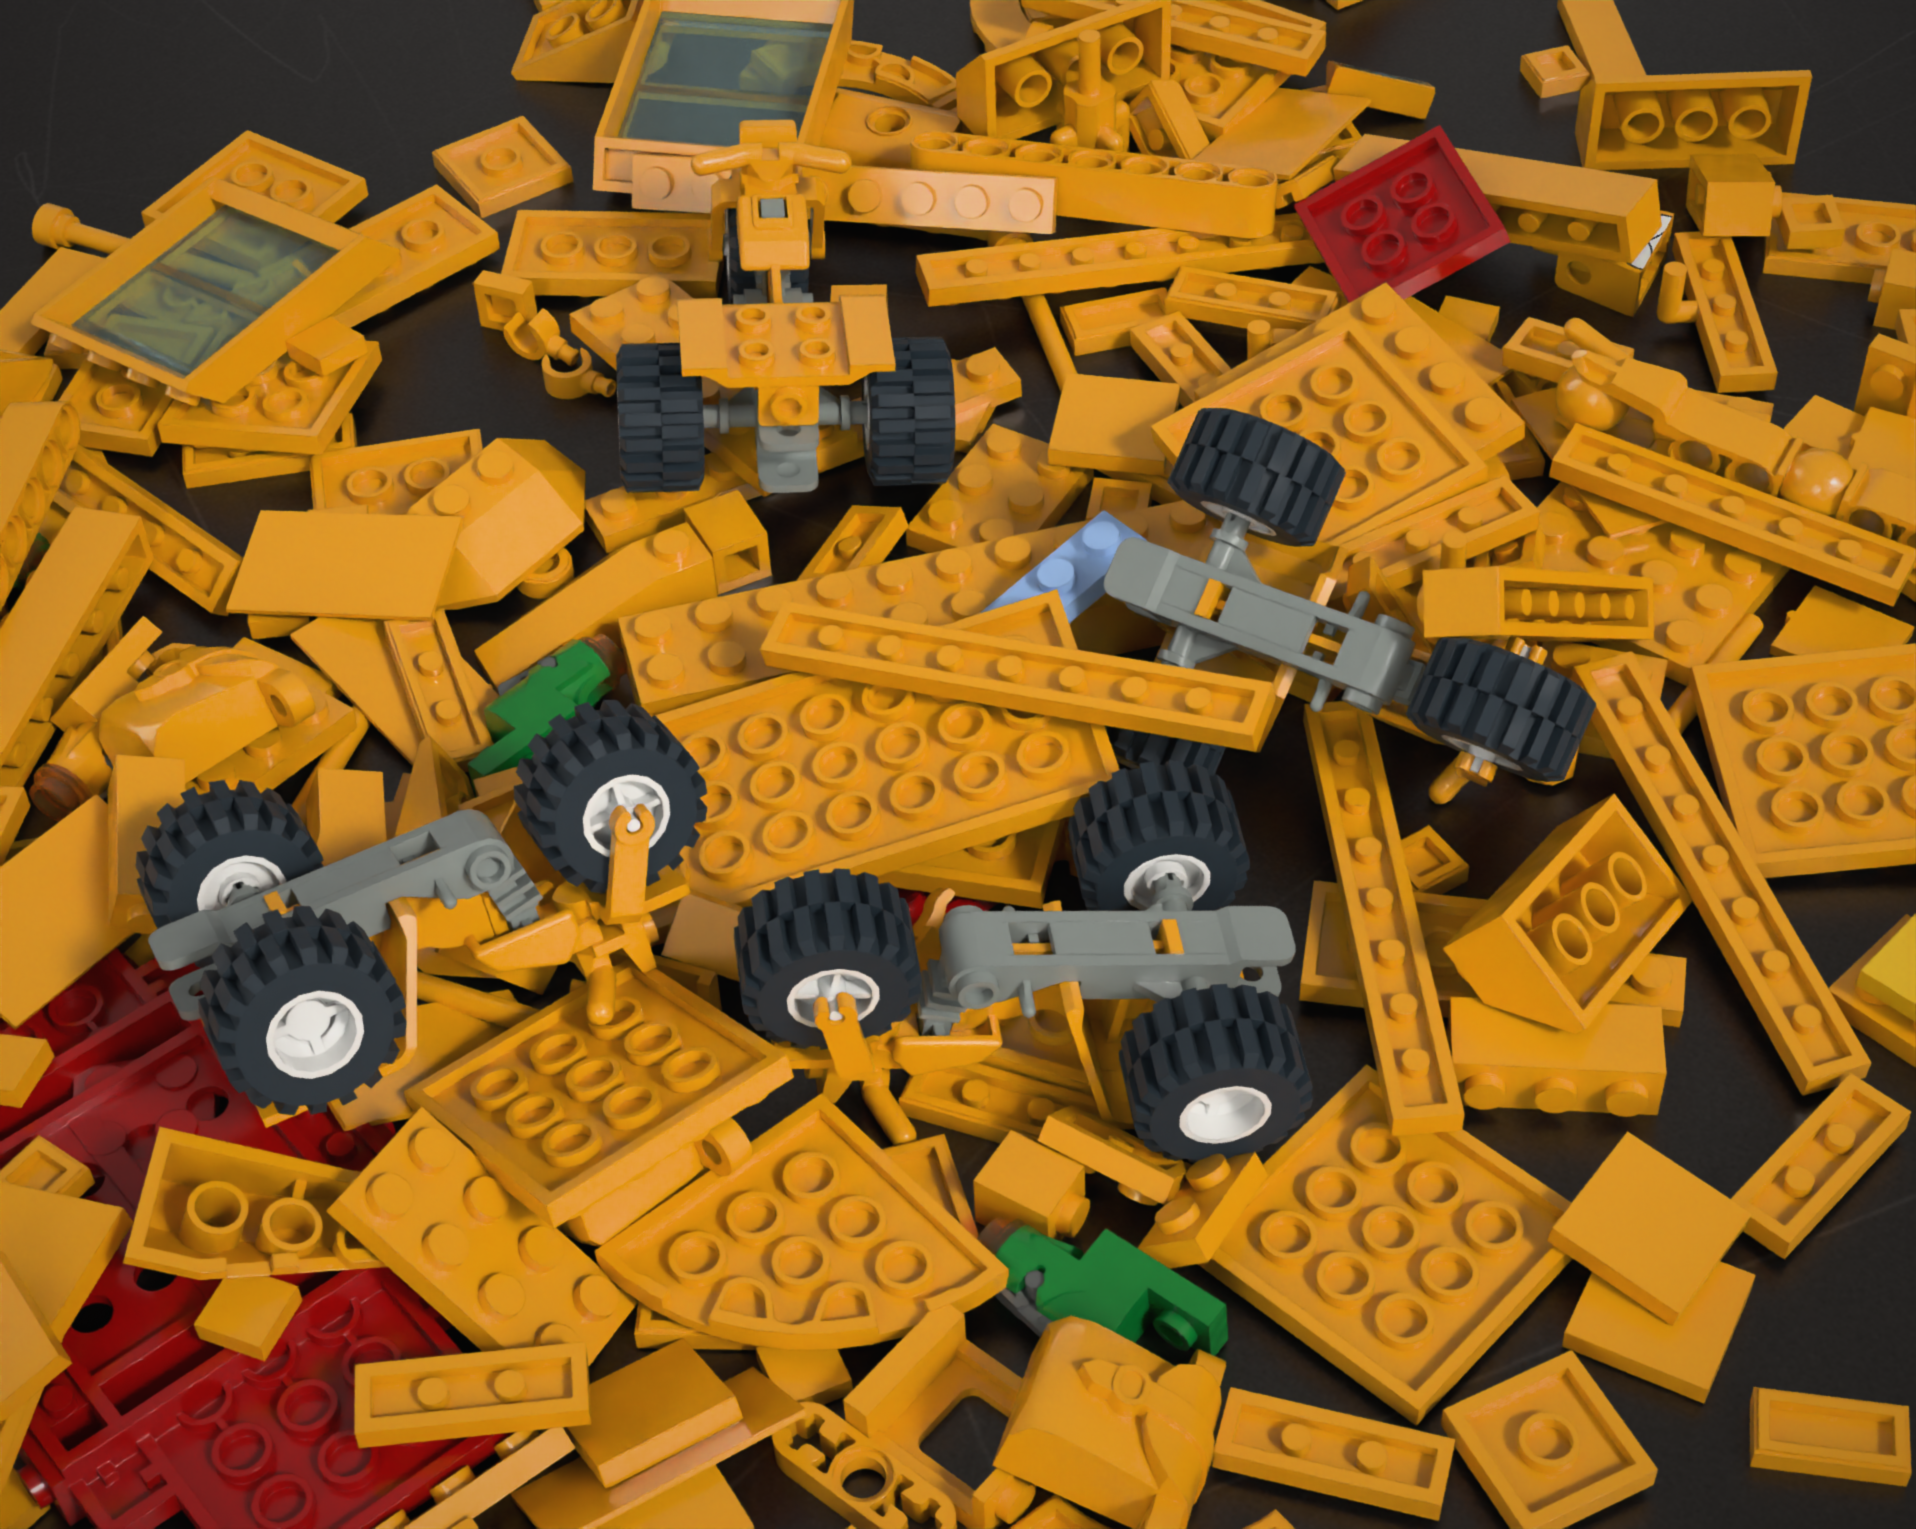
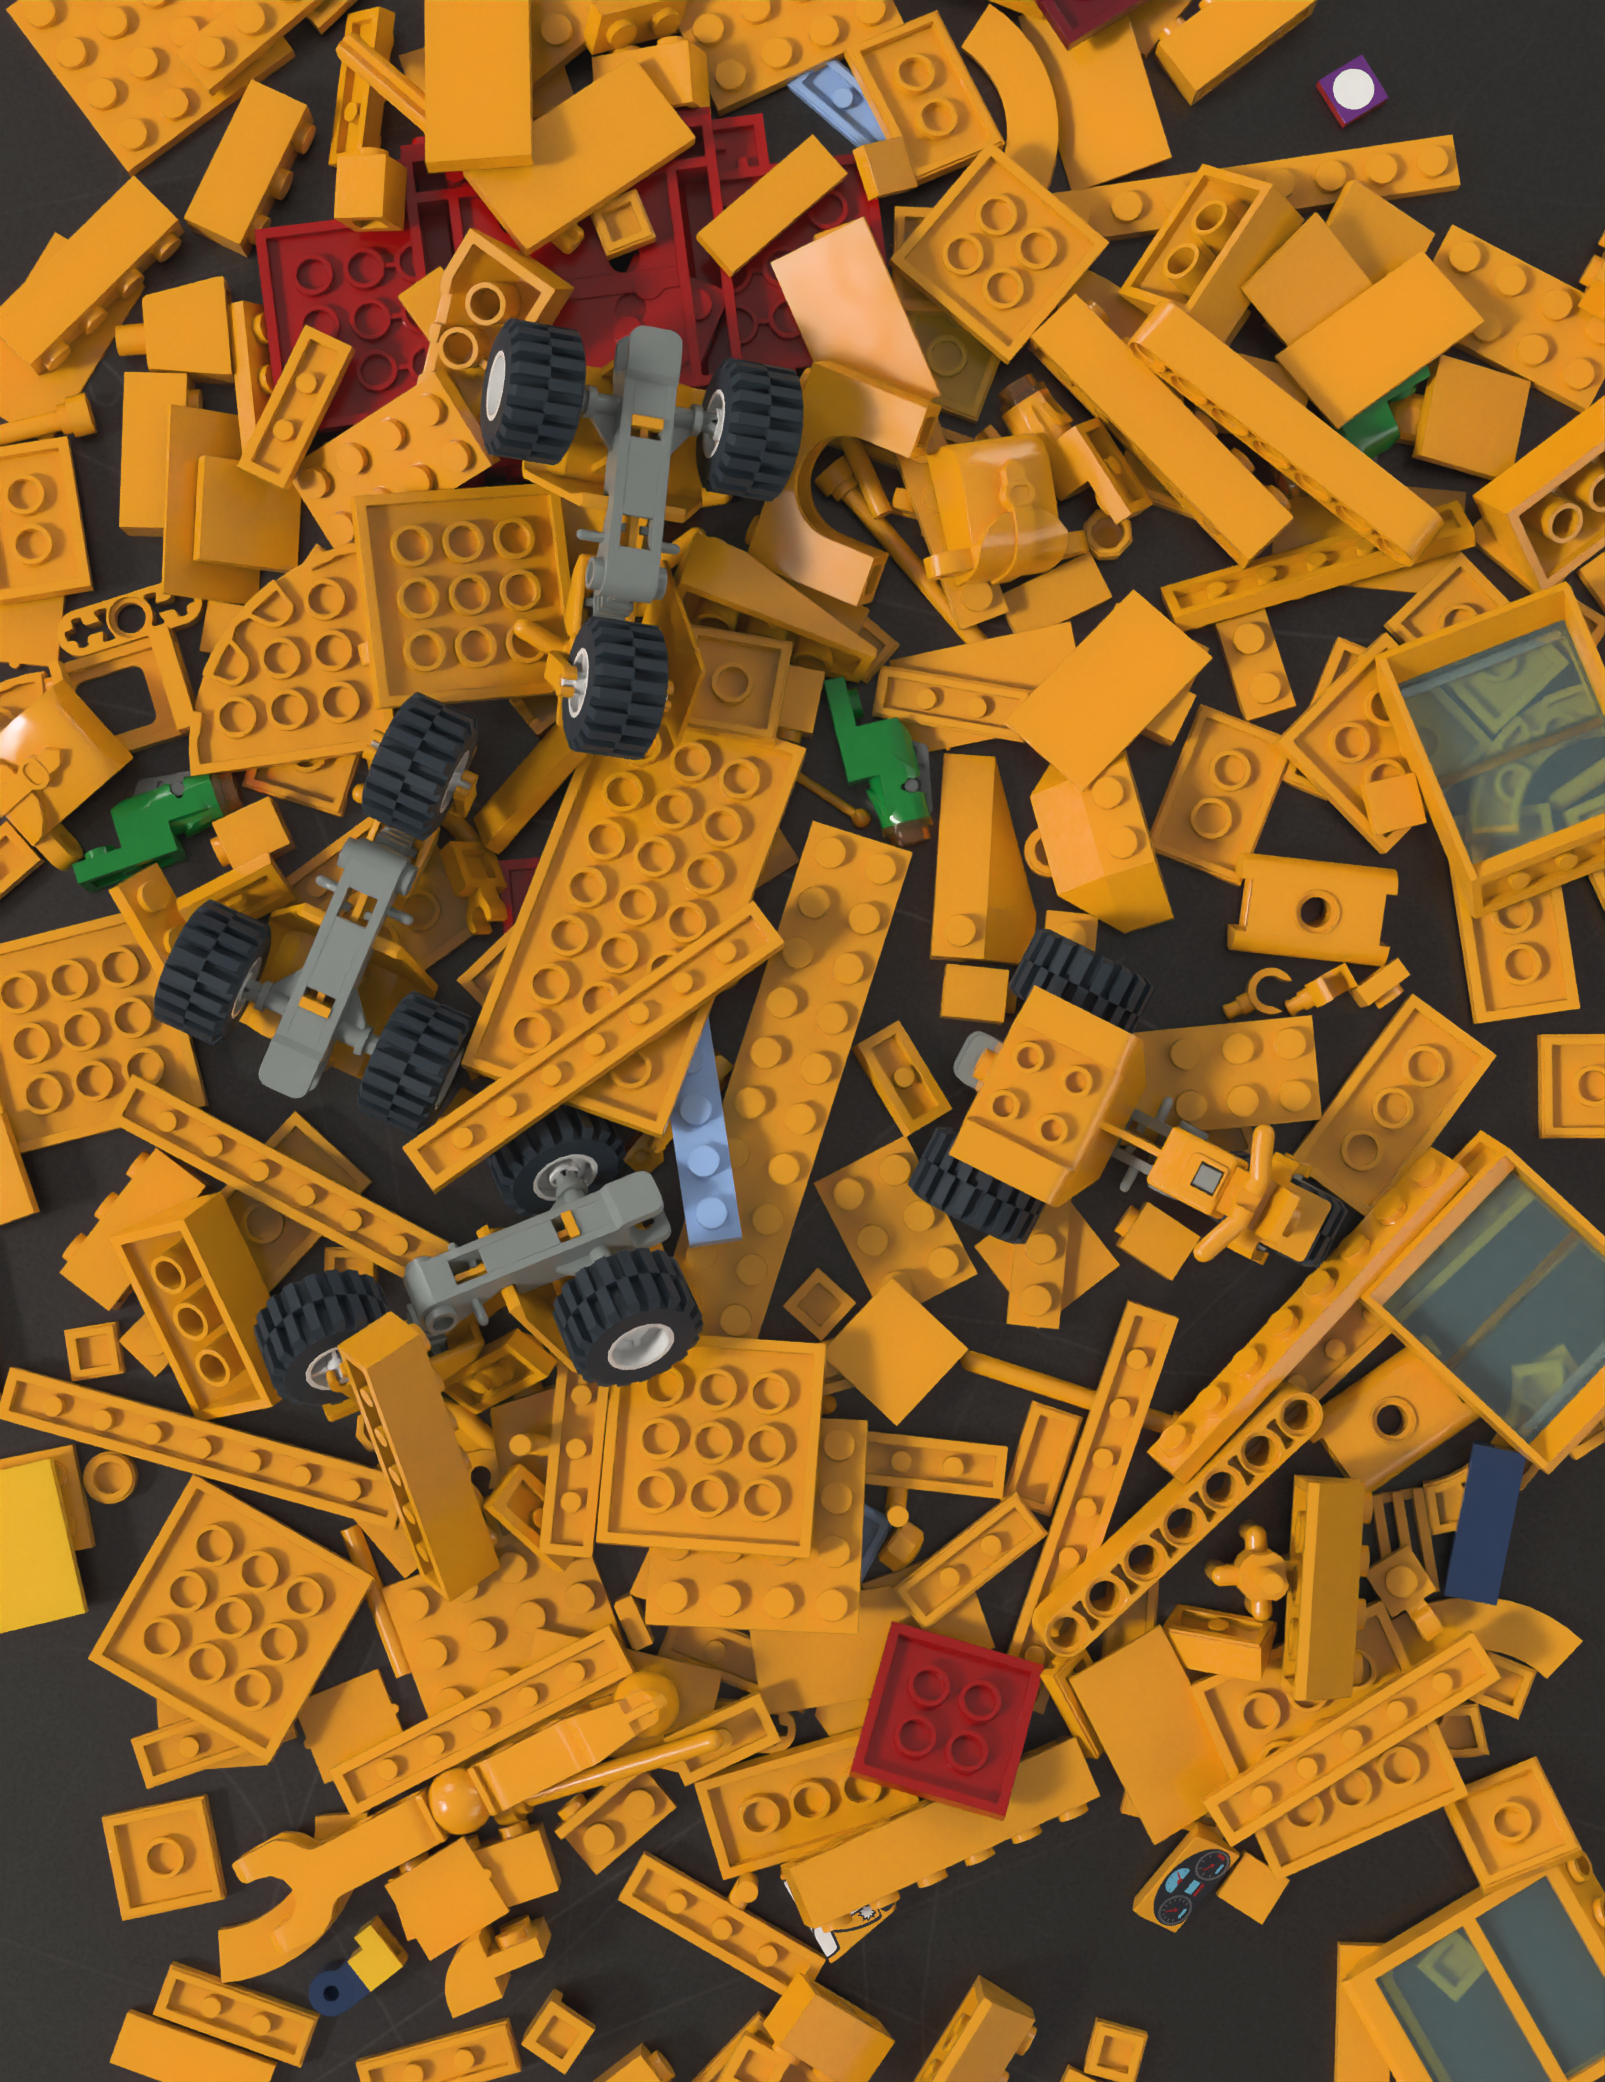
camera: 120 degrees right, 40 degrees up
none -> light orange tile [64,1321,127,1382]
none -> light orange tile [83,1450,139,1504]
none -> light orange brick [334,147,407,232]
none -> light orange tile [614,1591,655,1651]
none -> light orange plate [694,1727,919,1880]
none -> light orange plate [1213,608,1296,722]
none -> light orange tile [1216,1849,1290,1924]
none -> light orange piece [1227,852,1398,967]
none -> dark blue tile [1443,1440,1526,1606]

